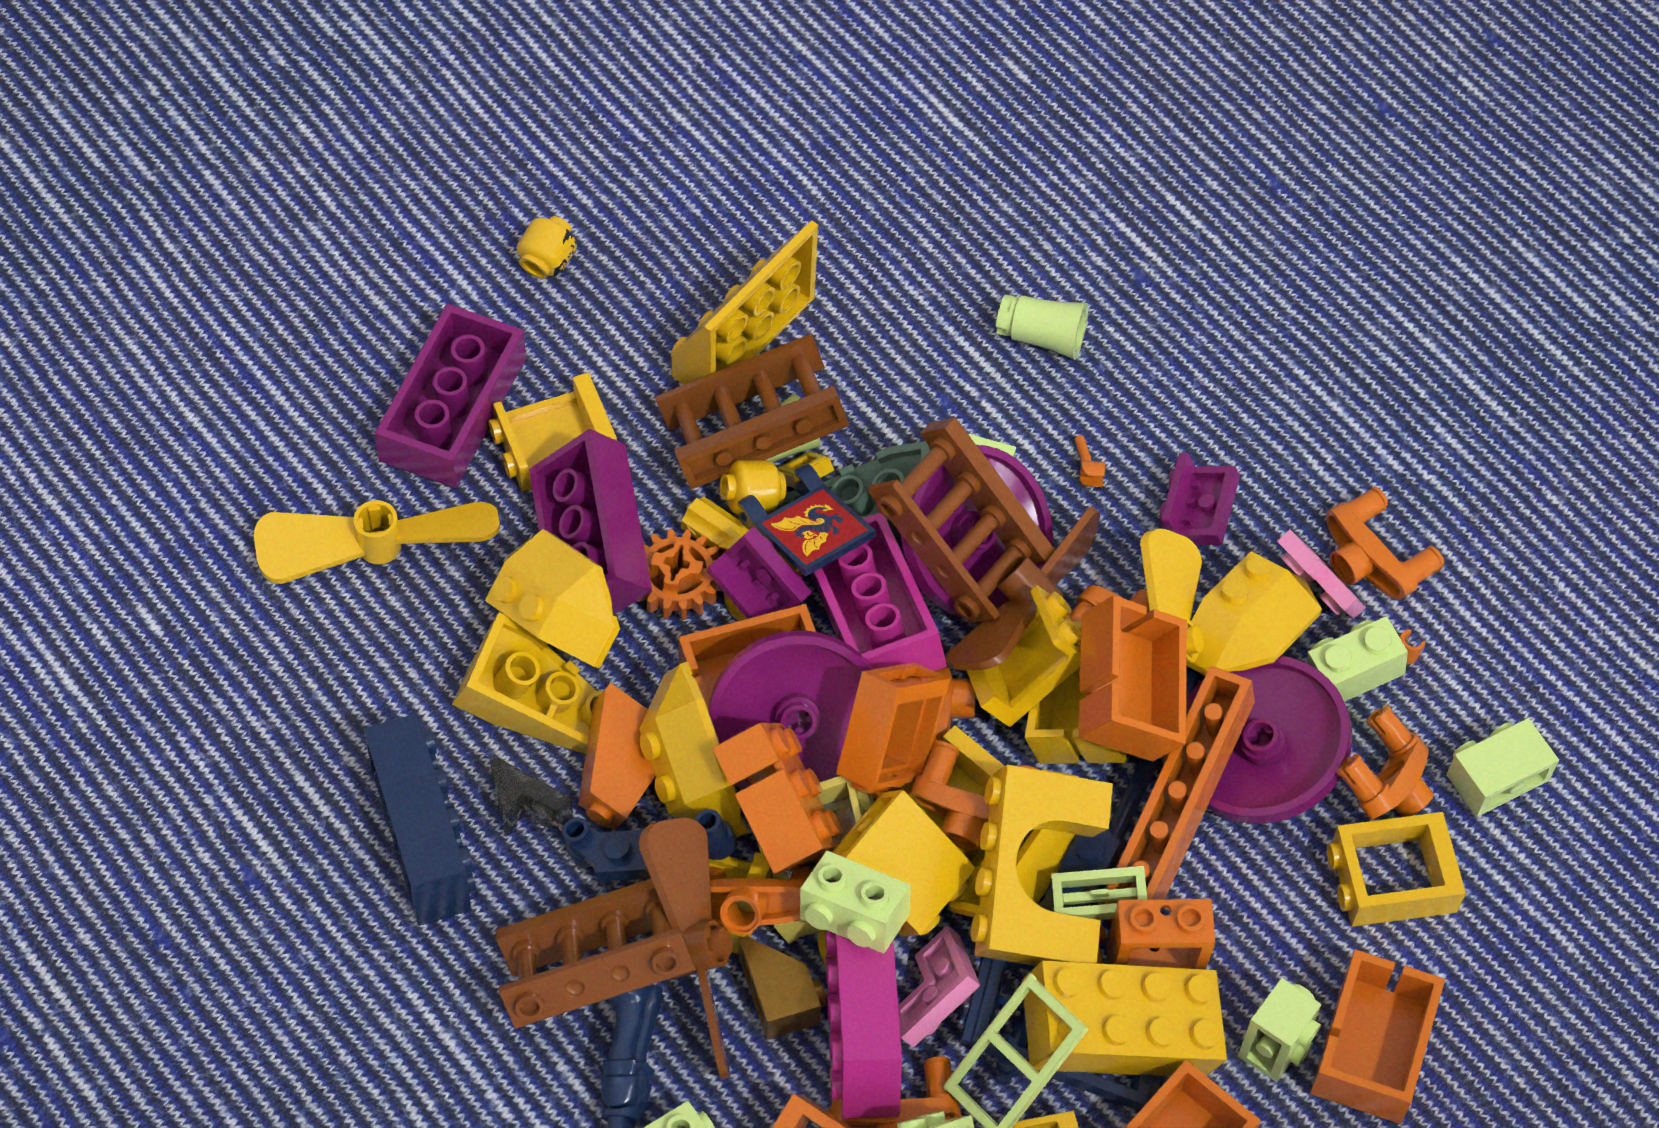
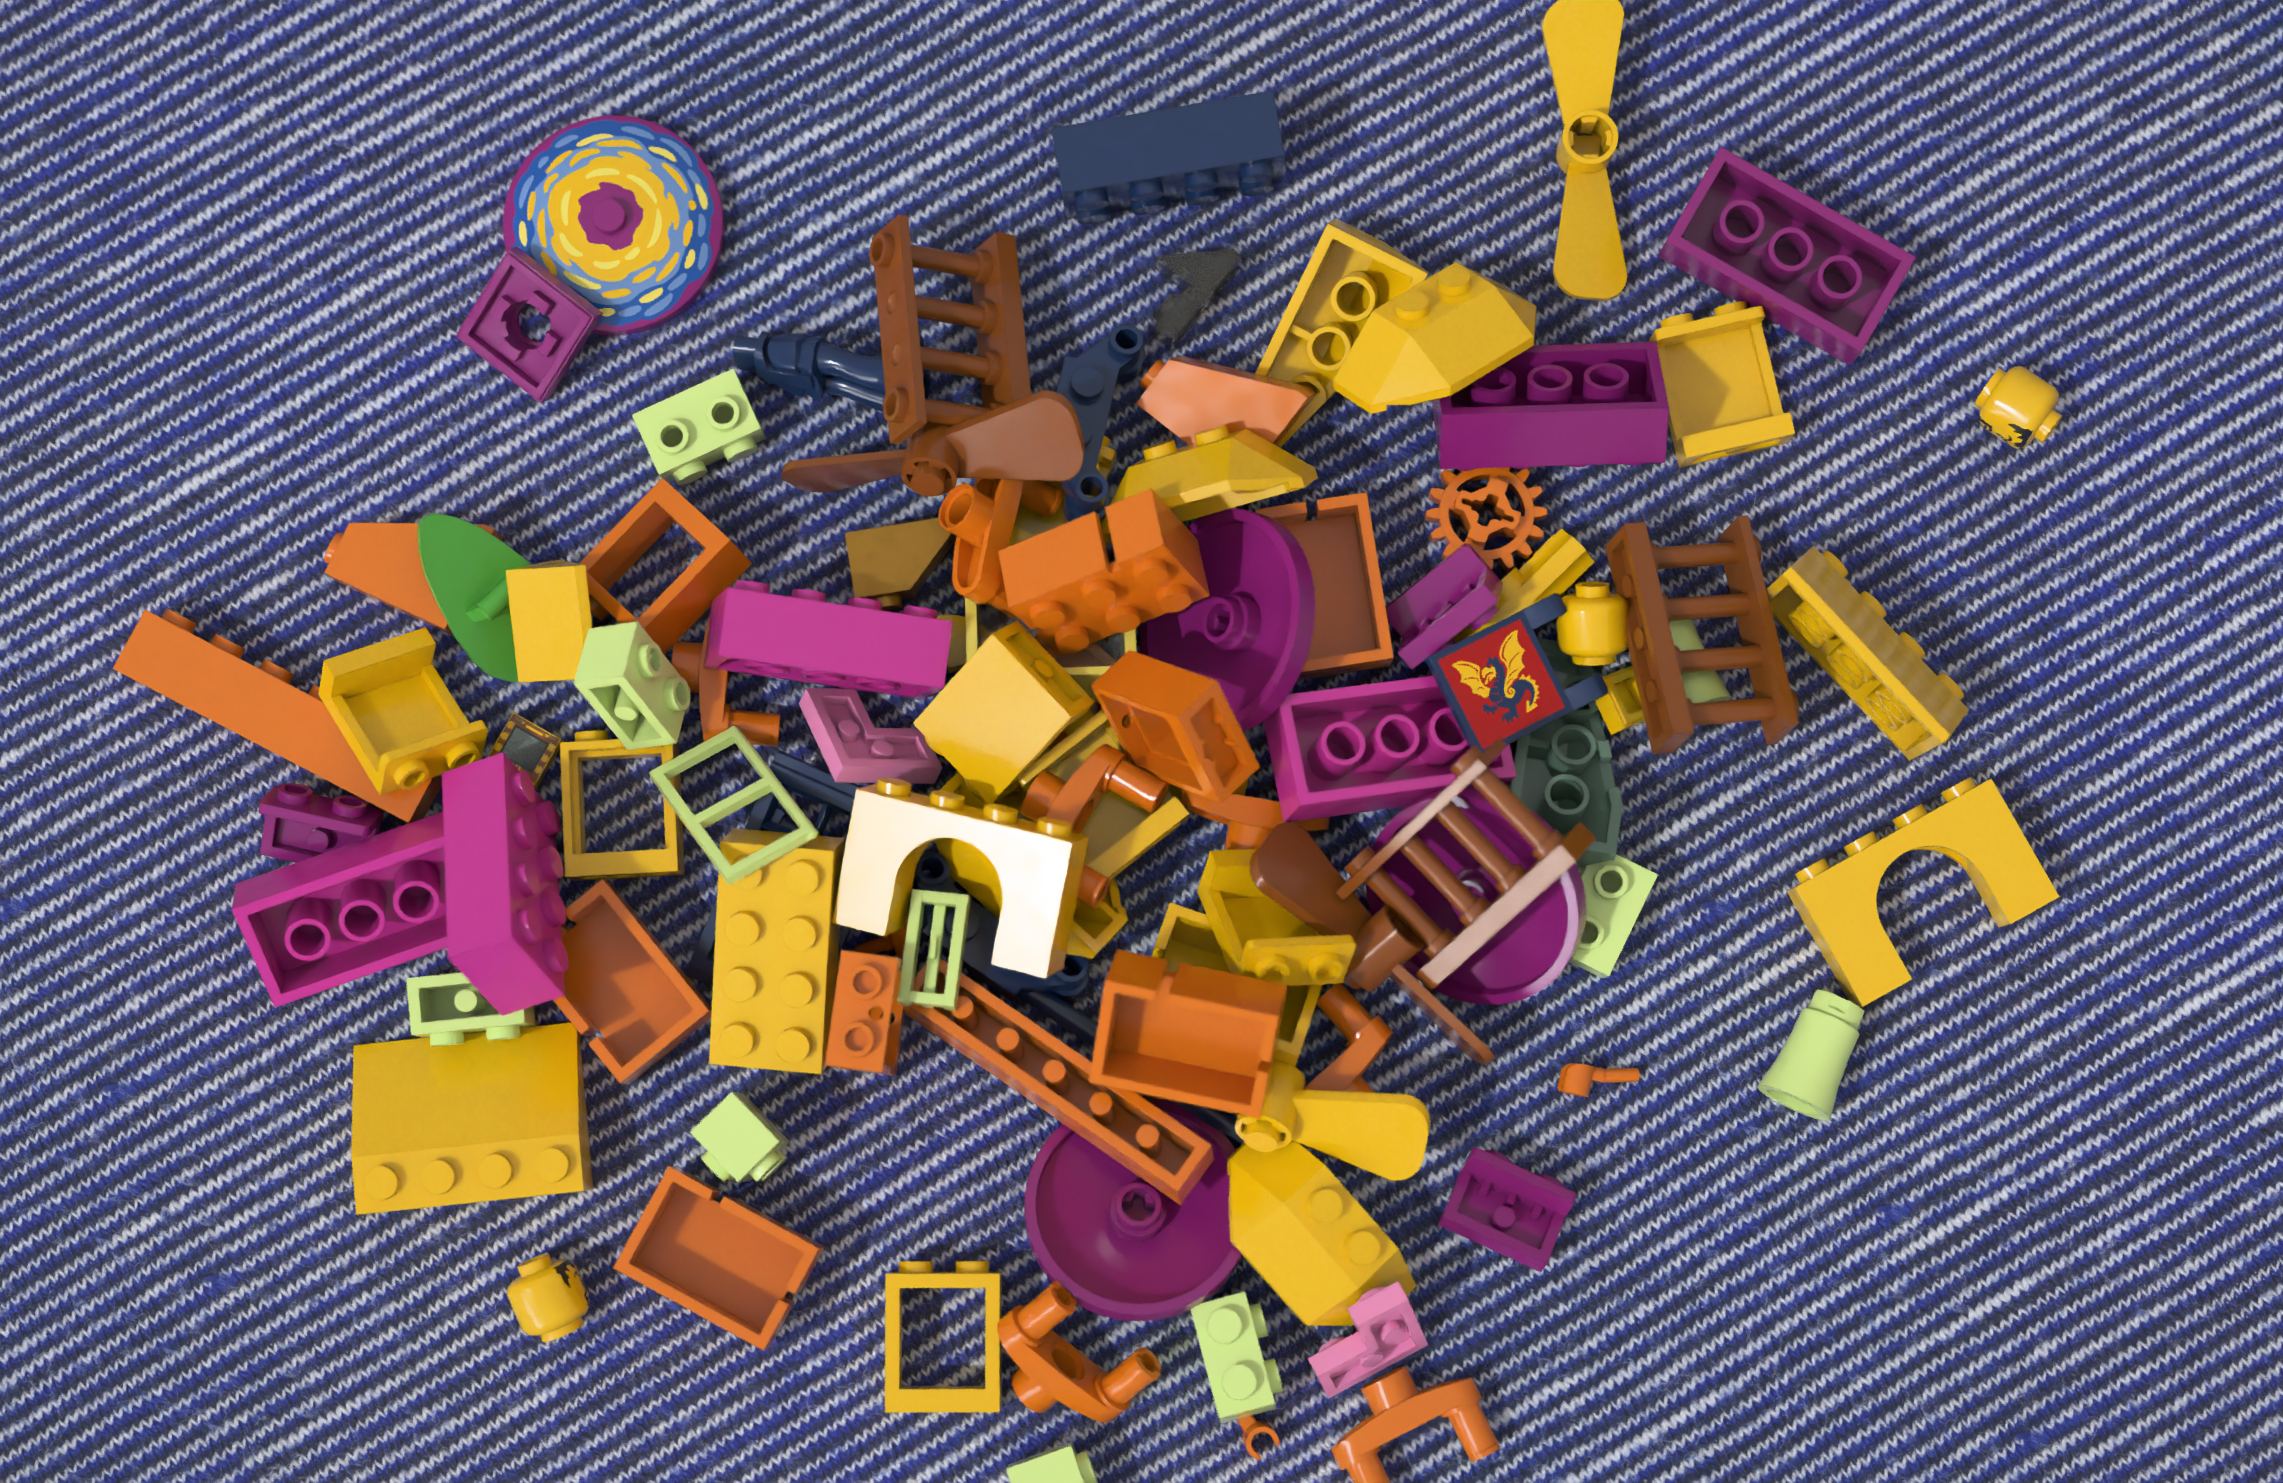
camera: 105 degrees right, 25 degrees up
yellowish green brick [800,851,911,954] -> none
none -> yellow arch [1786,777,2059,1007]

